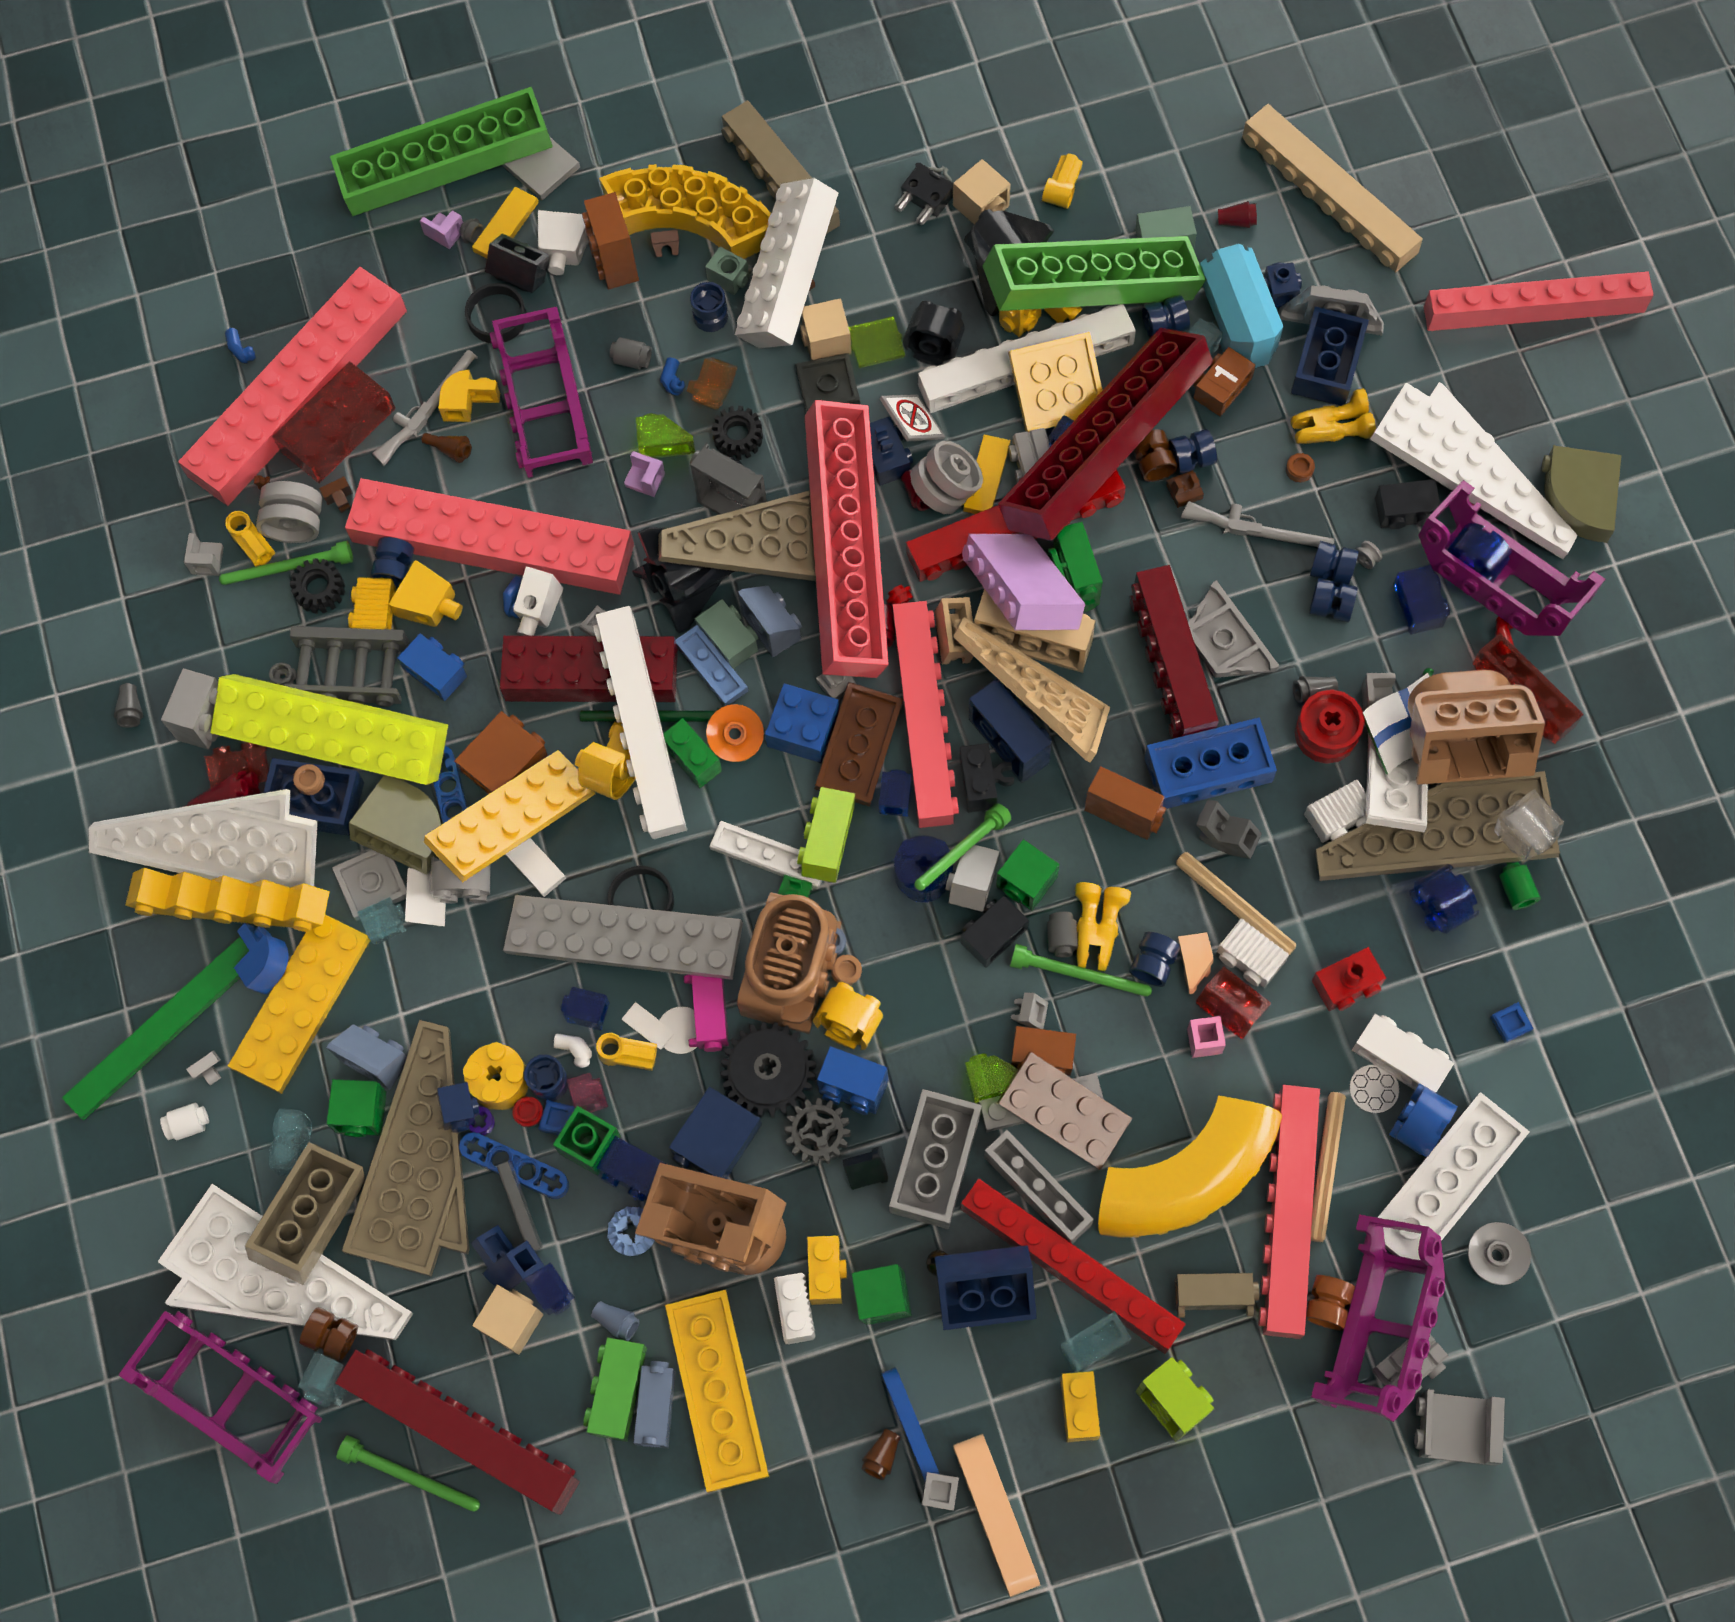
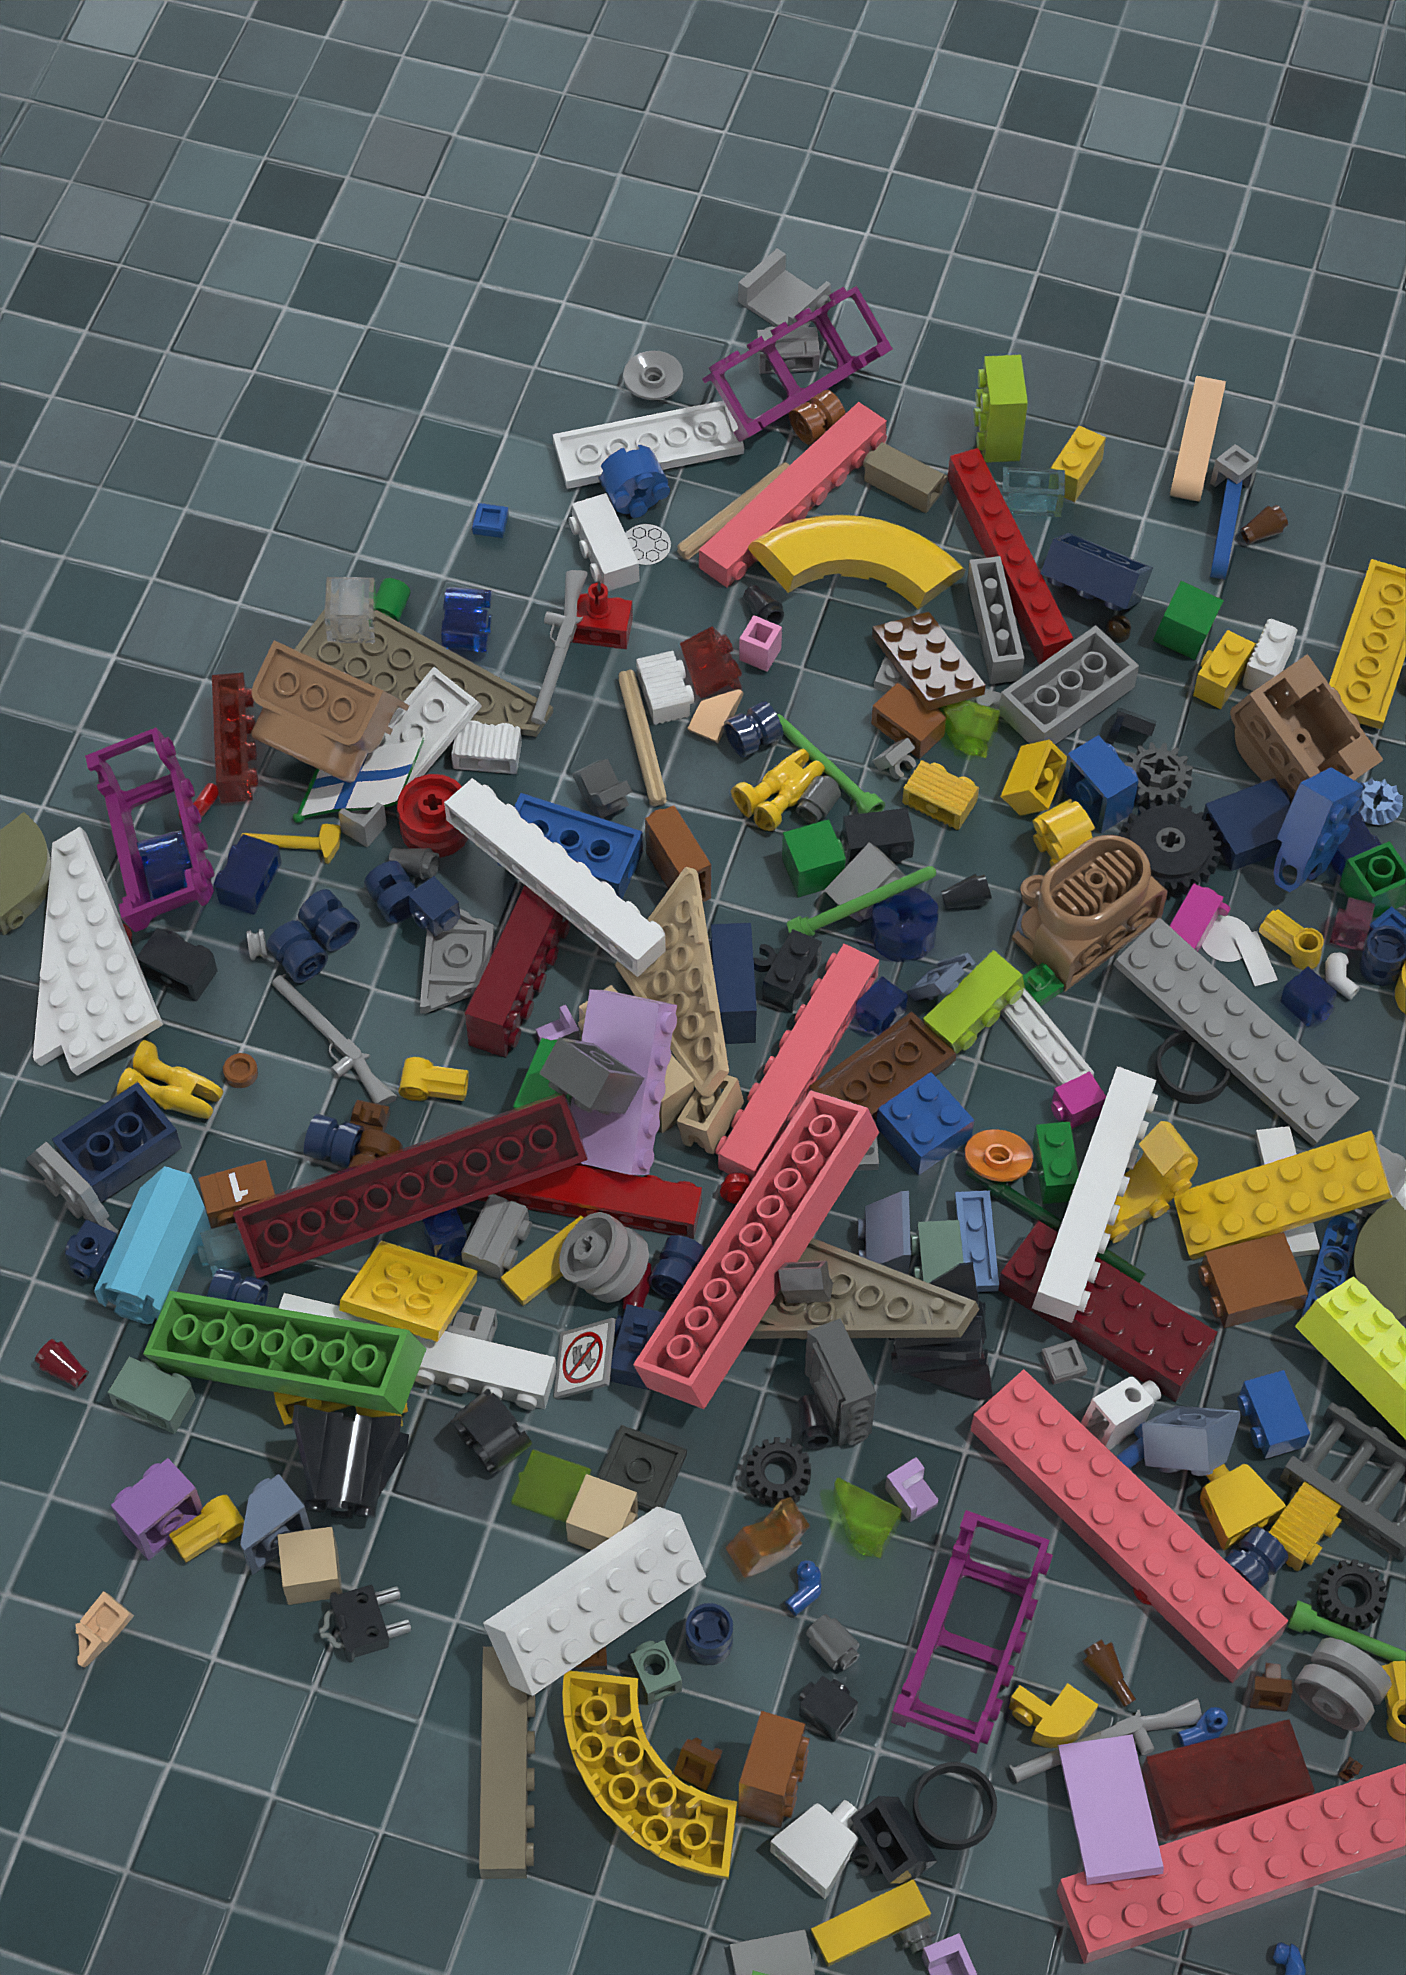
camera: 150 degrees left, 10 degrees down
none -> light nougat slope [76,1591,134,1667]
none -> medium lavender brick [111,1458,203,1561]
none -> sand blue slope [240,1474,311,1575]
none -> yellow piece [241,824,341,864]
none -> dark blue wheel [364,861,416,923]
none -> yellow piece [398,1057,469,1101]
none -> dark blue brick [408,876,461,937]
none -> white brick [444,778,665,977]
none -> light grey panel [446,1306,498,1342]
none -> light grey piece [531,570,588,725]
none -> lavender panel [536,1004,580,1042]
none -> dark grey brick [539,1037,644,1115]
none -> dark blue wheel [648,1235,706,1301]
none -> black cone [743,585,784,625]
none -> flat silver piece [778,1261,833,1303]
none -> black brick [798,1675,858,1742]
none -> yellow brick [902,760,979,830]
none -> sand blue plate [907,952,975,1001]
none -> black cone [941,873,992,909]
none -> yellow brick [1000,739,1067,816]
none -> dark pink brick [1051,1071,1106,1129]
none -> lavender tile [1058,1734,1164,1885]
none -> sand blue slope [1142,1406,1240,1476]
none -> blue arm [1177,1707,1228,1750]
none -> blue brick [1274,767,1364,892]

